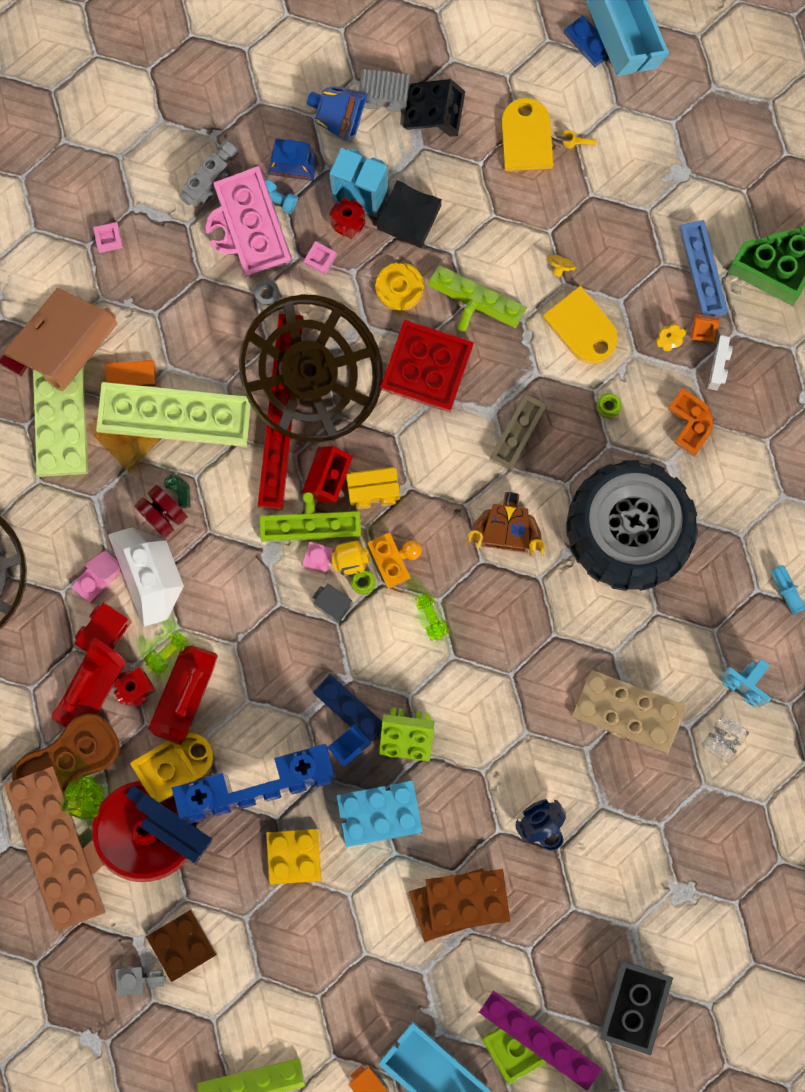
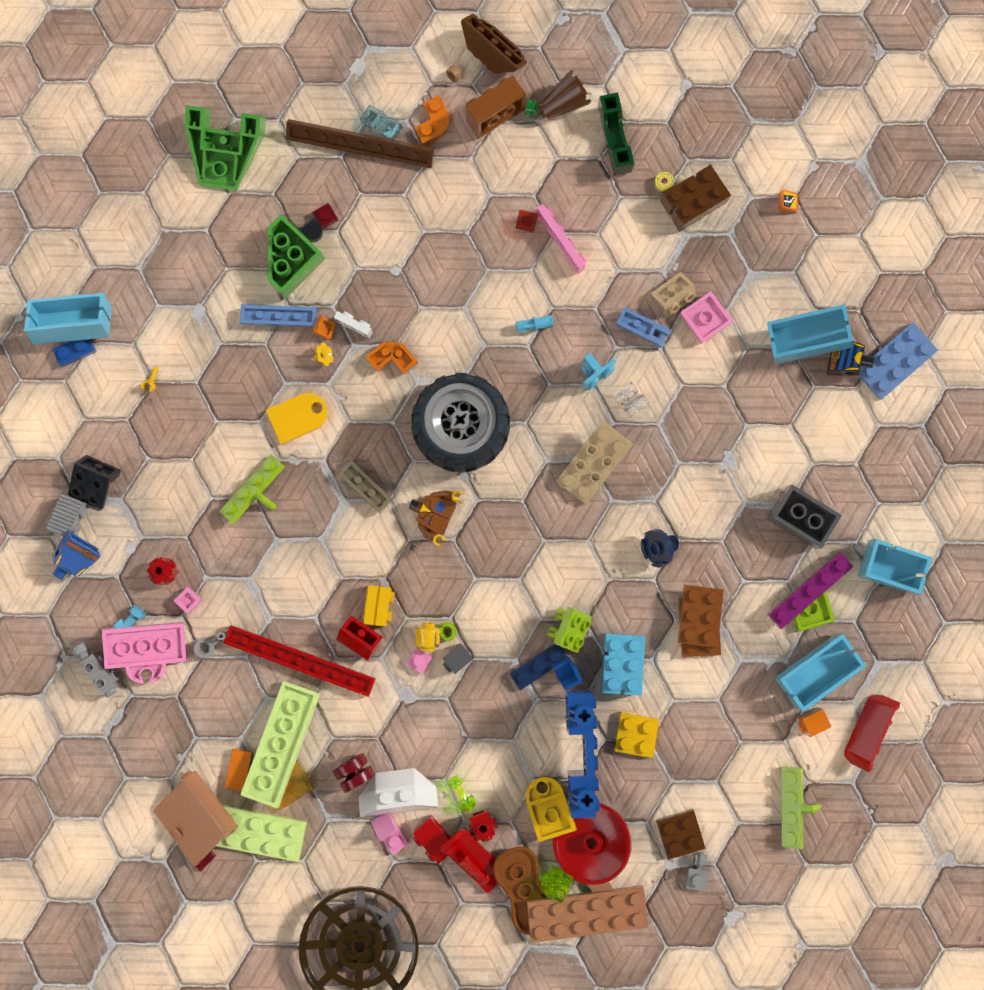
camera: 80 degrees left, 5 degrees up
bright pink plate [93,222,123,253] -> none
dark blue piece [126,786,213,865] -> none
red piece [148,645,218,745] -> none
clear green arm [164,474,191,508] -> none
dark brown dish [239,294,383,443] -> none
lime plate [260,492,361,542] -> none
blue torso [268,139,317,181] -> none
medium azure piece [329,148,389,218] -> none
light orange plate [367,532,422,589] -> none
yellow tile [375,262,424,311] -> none
black brick [377,180,442,248] -> none
red plate [380,320,474,413] -> none
clear neon green bar [415,592,450,641] -> none
yellow tile [502,98,553,171] -> none
yellow plant [546,254,576,277] -> none
lime plate [596,393,622,418] -> none

